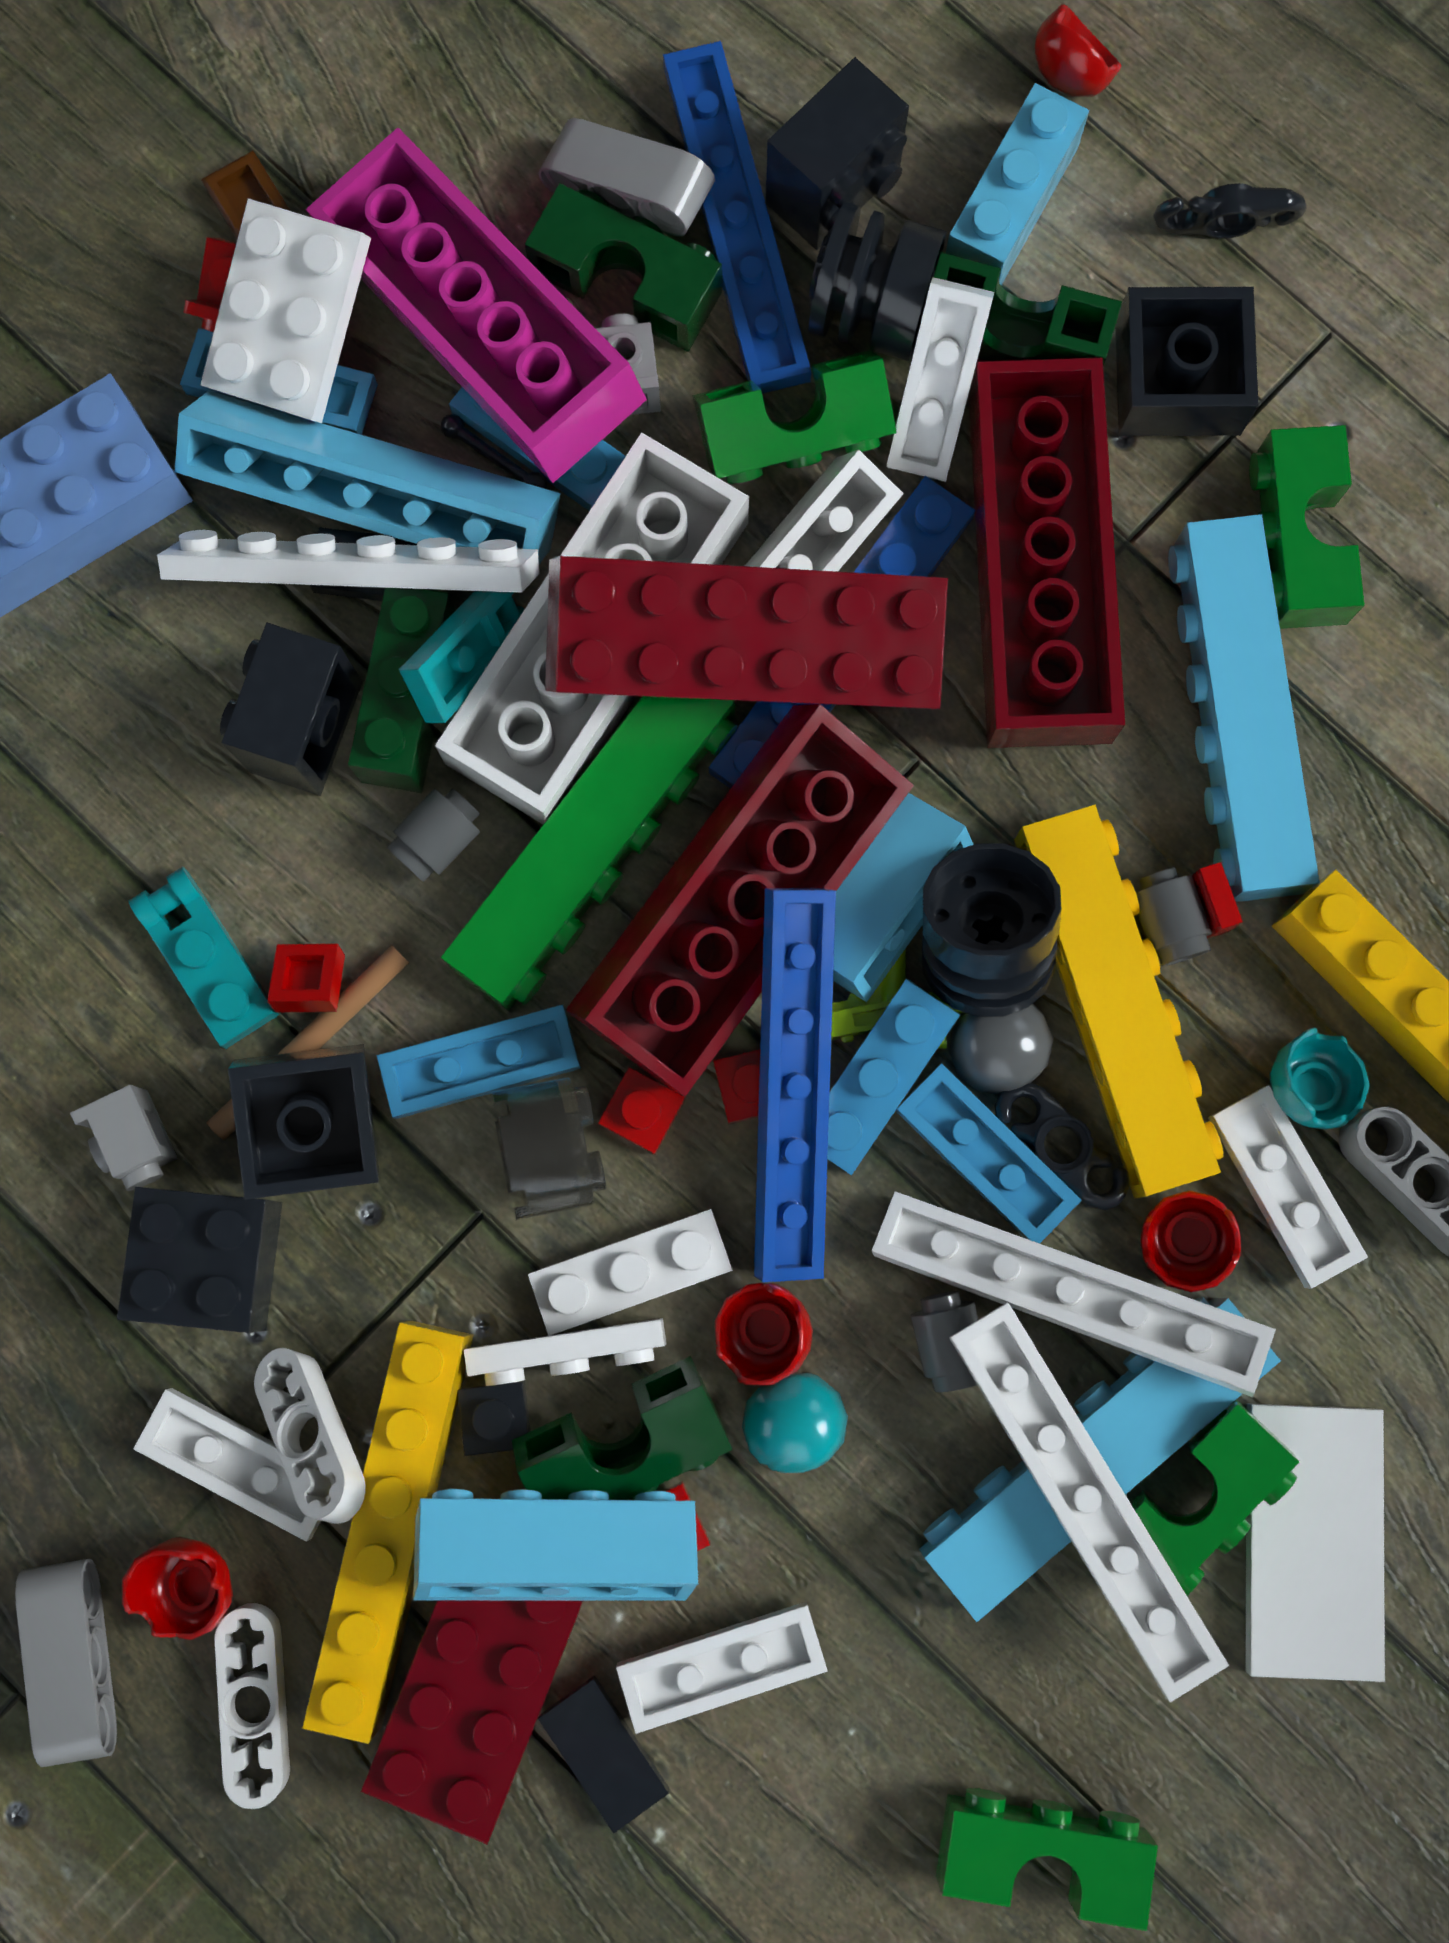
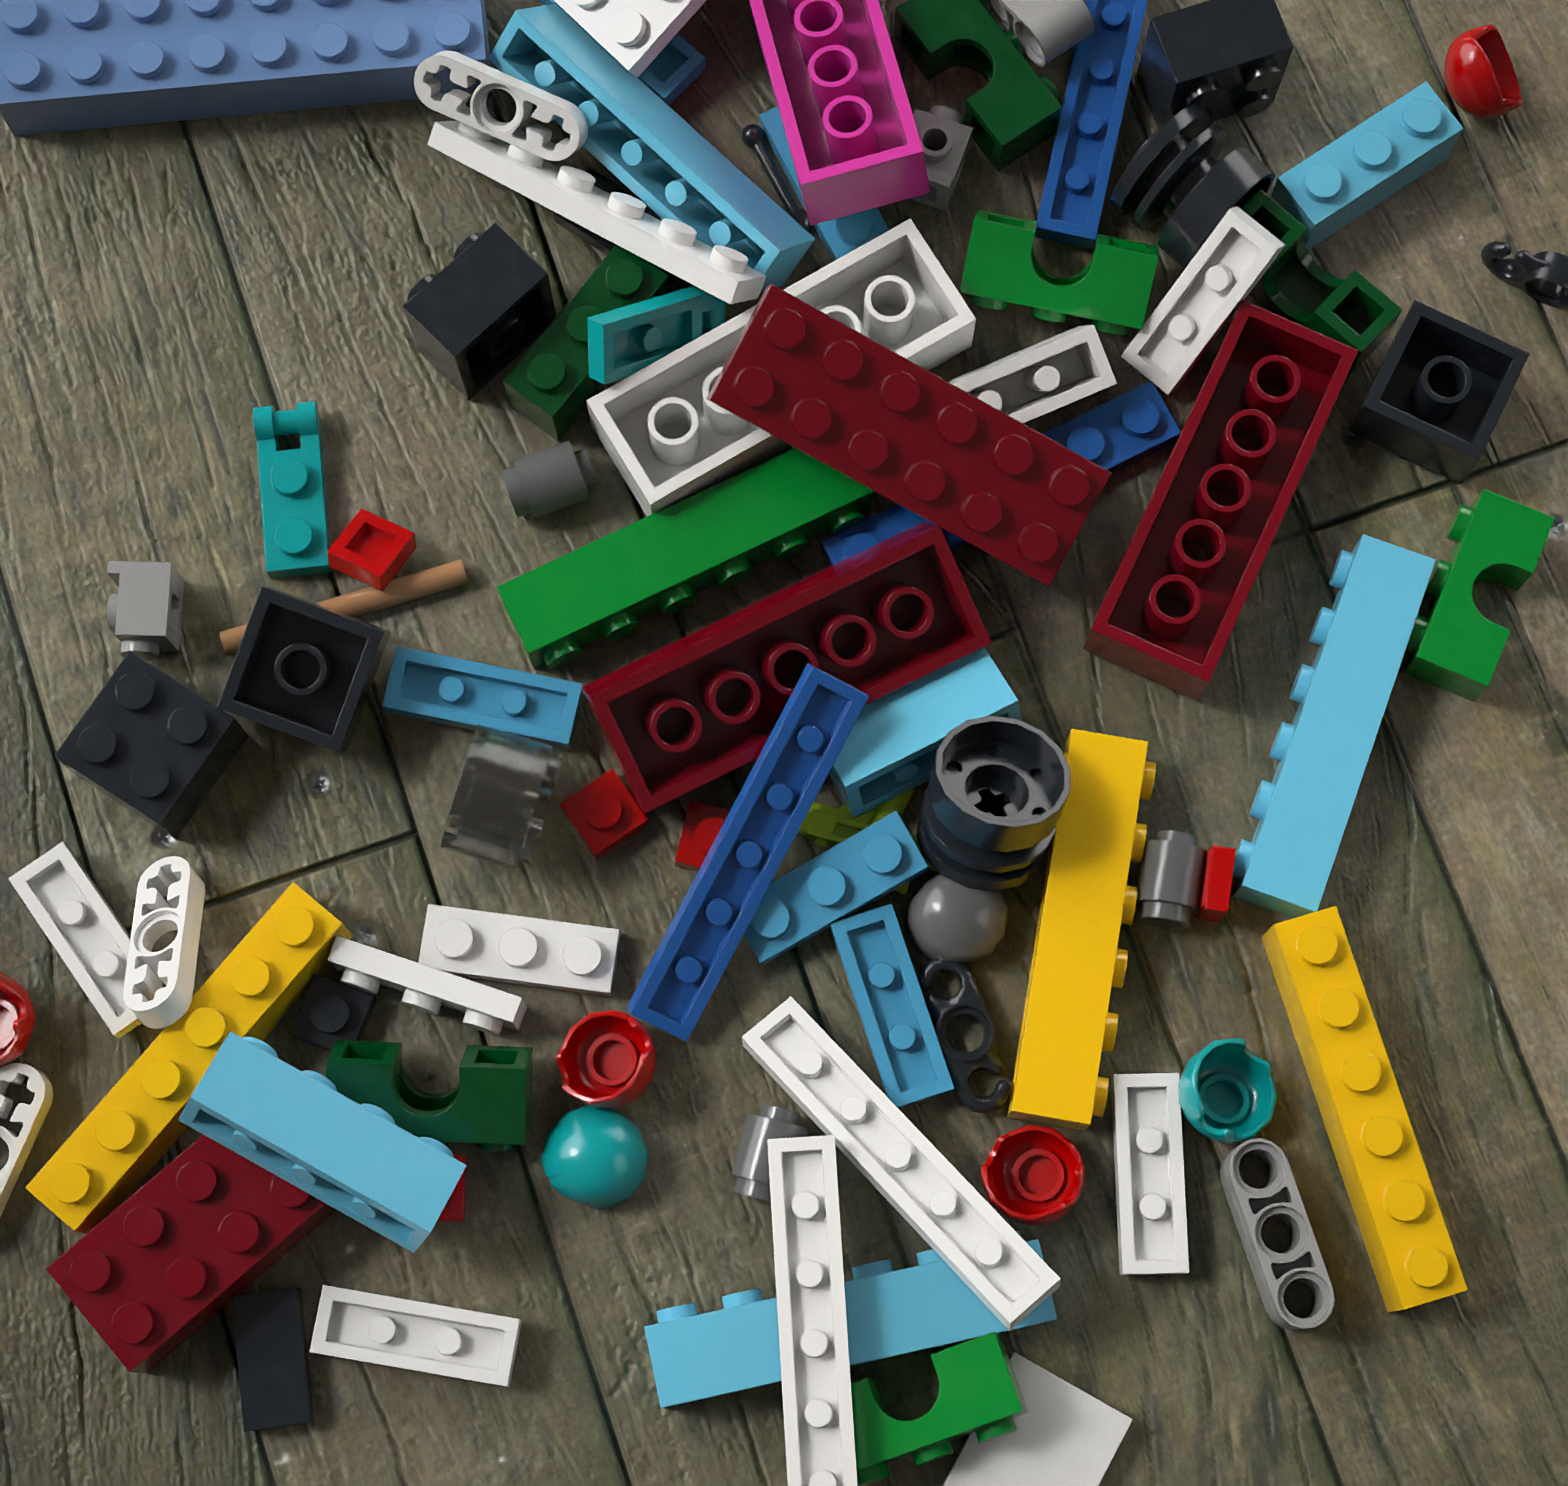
camera: 25 degrees right, 5 degrees down
none -> white beam [414,51,588,161]

